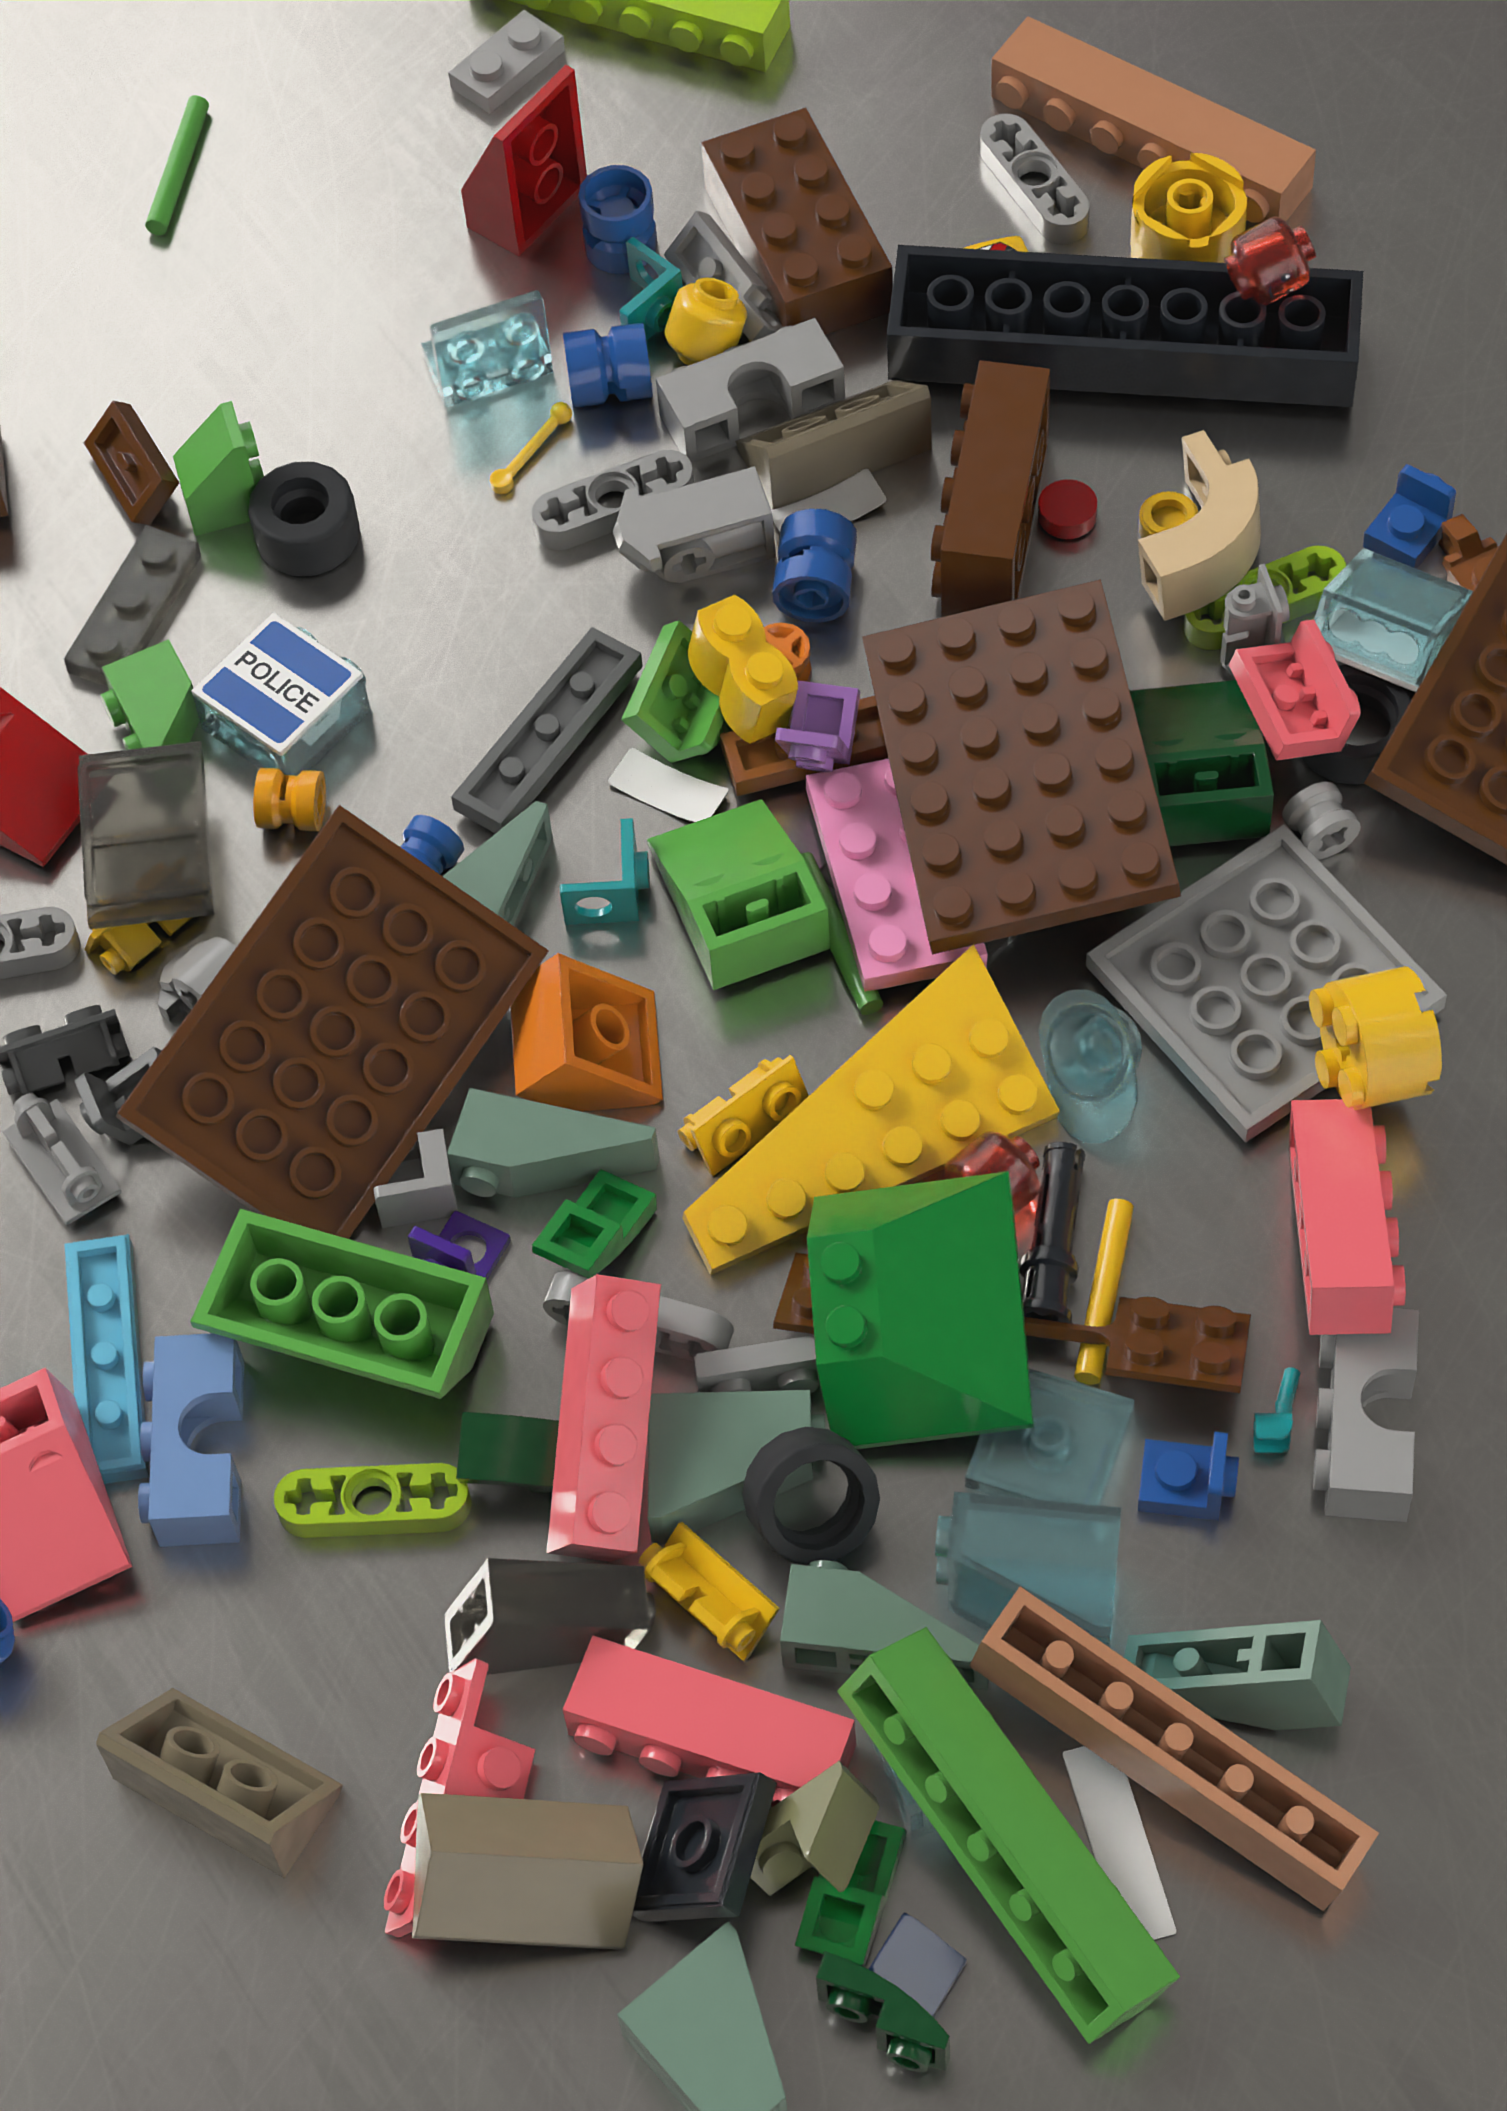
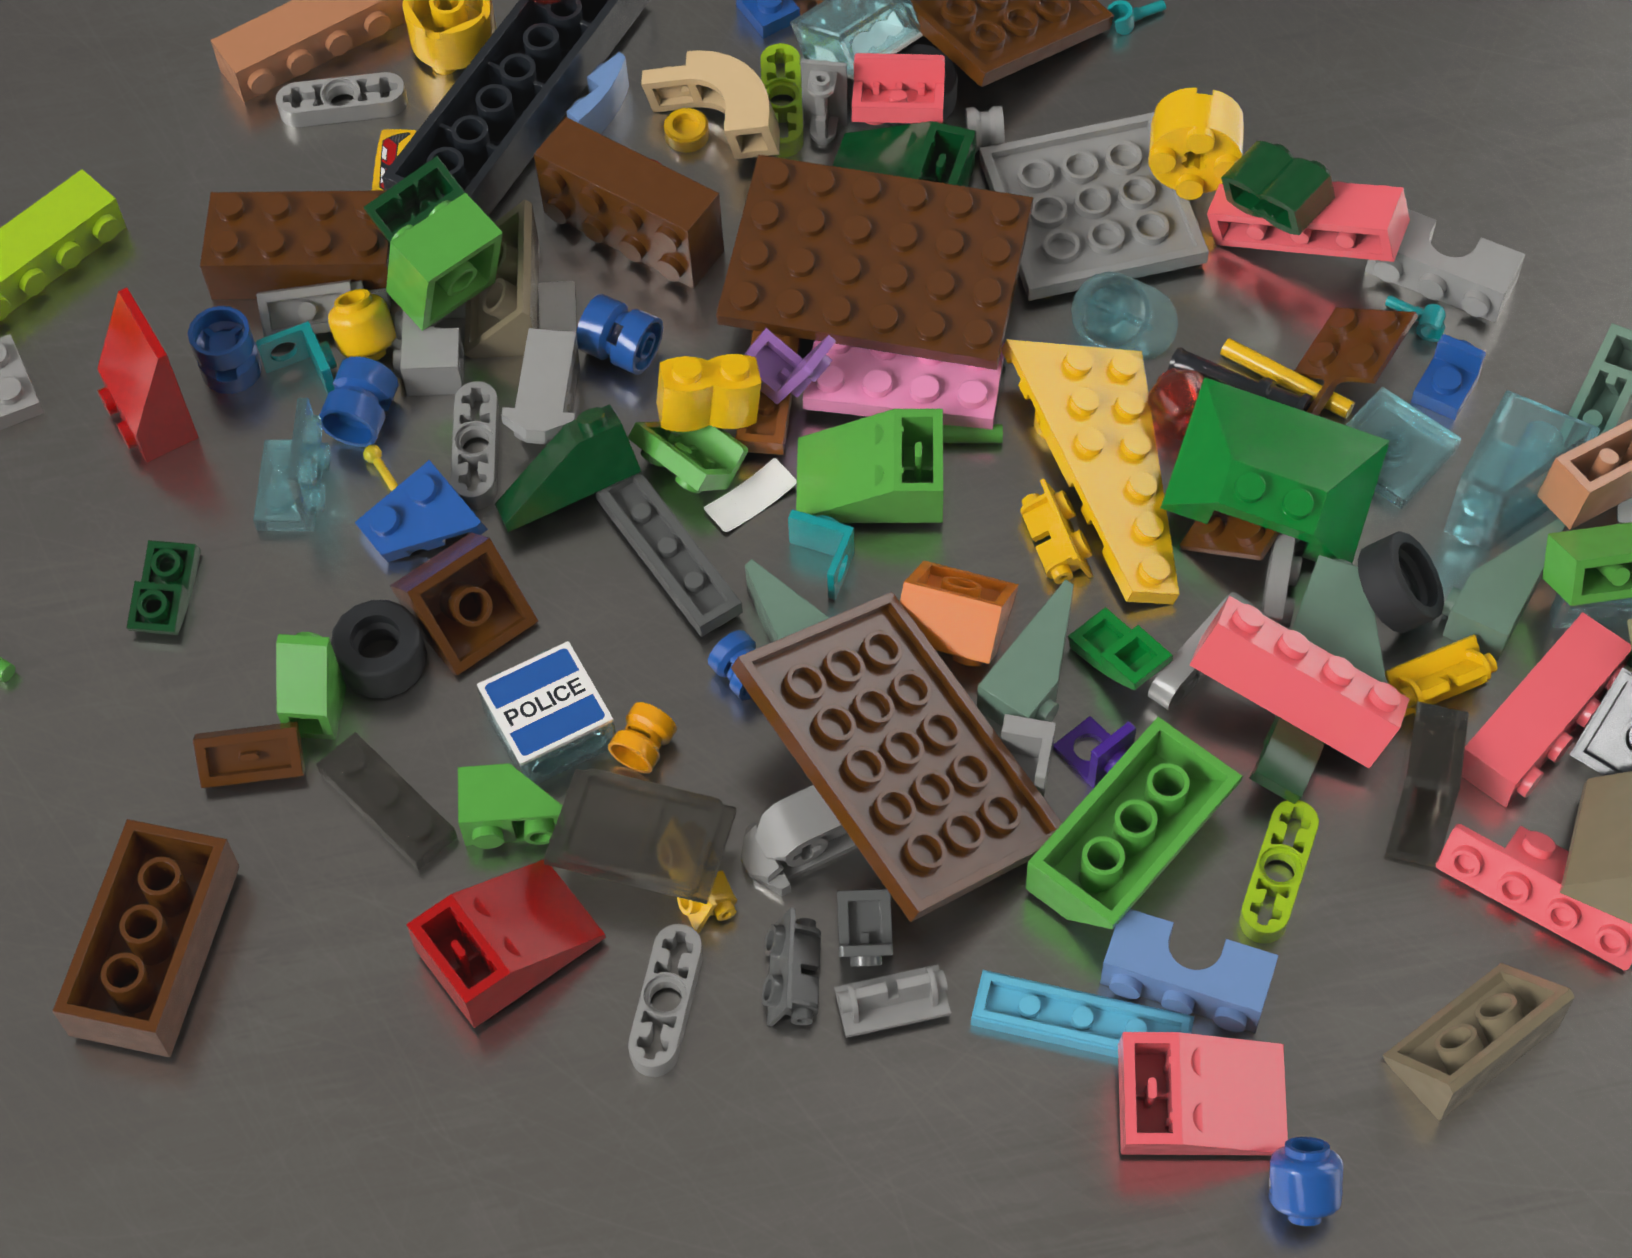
camera: 70 degrees left, 0 degrees up
none -> dark green slope [126,540,201,635]
none -> blue wing [355,460,488,562]
none -> dark green torso [363,156,465,243]
none -> bright green brick [386,193,503,331]
none -> reddish brown slope [390,532,538,675]
none -> dark green slope [495,404,642,532]
none -> medium blue slope [566,52,629,134]
none -> dark green brick [1221,141,1335,235]

